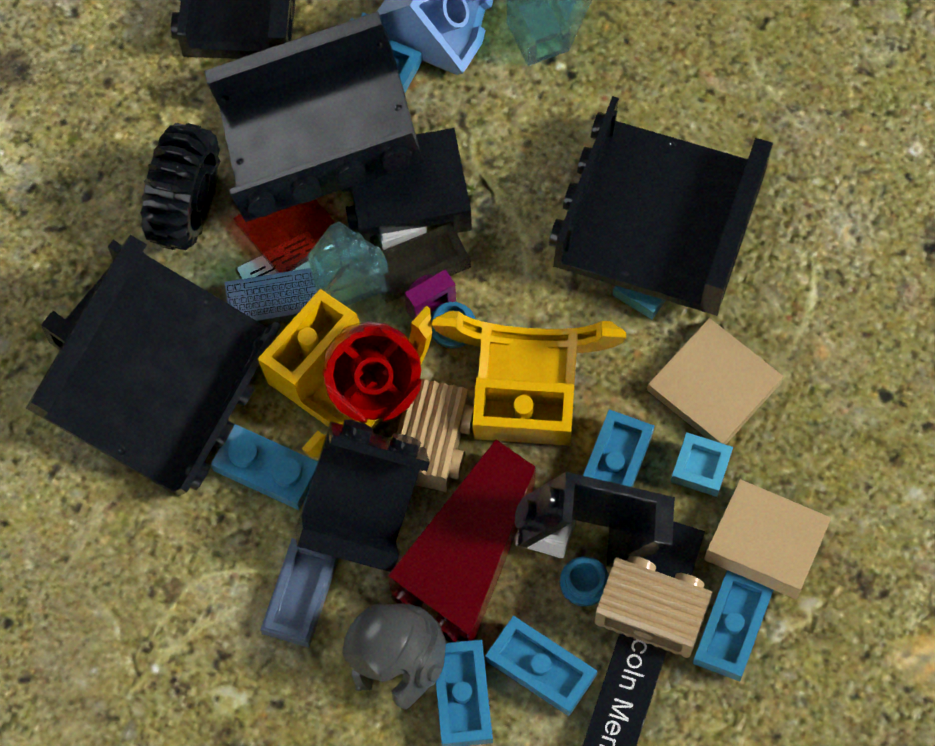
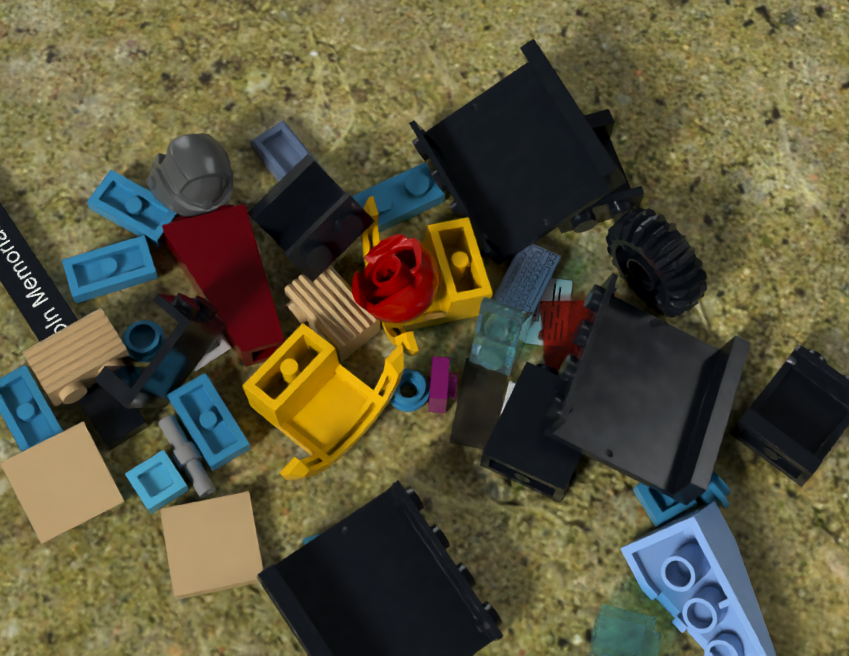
camera: 120 degrees right, 0 degrees up
none -> light grey bar [158,415,216,498]

